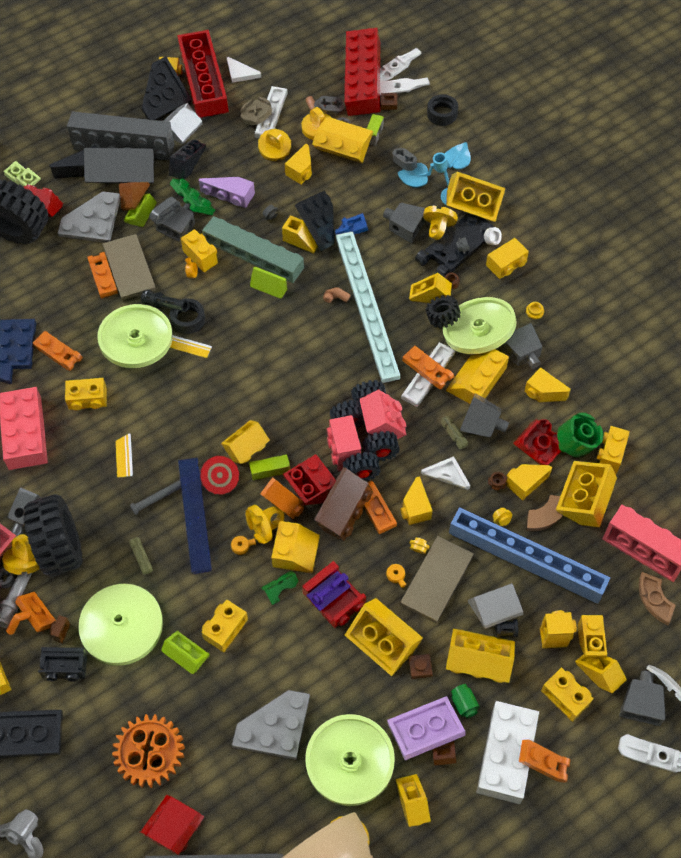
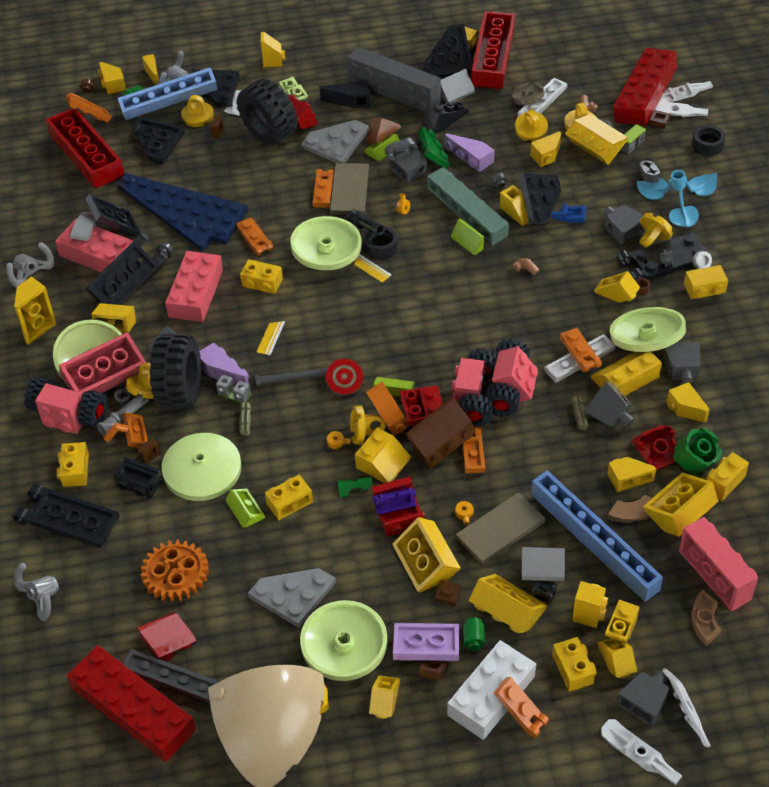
camera: 25 degrees right, 10 degrees down
dark grey tile [84,148,154,184] -> none
clear blue tile [178,458,212,574] -> none
yellow brick [181,229,218,272] -> none
yellow brick [221,420,270,464] -> none
white tile [227,57,261,83] -> none
dark grey beam [314,96,344,114] -> none
light aqua plate [336,232,400,383] -> none
yellow slope [400,477,432,525] -> none
yellow plate [410,537,430,554] -> none
white tile [421,456,470,490] -> none
black tyre [425,295,461,328] -> none
yellow slope [446,172,505,222] -> none
reddish brown plate [488,472,507,491] -> none
yellow plate [493,508,512,526] -> none
yellow plate [526,302,544,319] -> none
none -> lavender slope [199,343,249,385]
none -> flat silver piece [216,375,251,403]

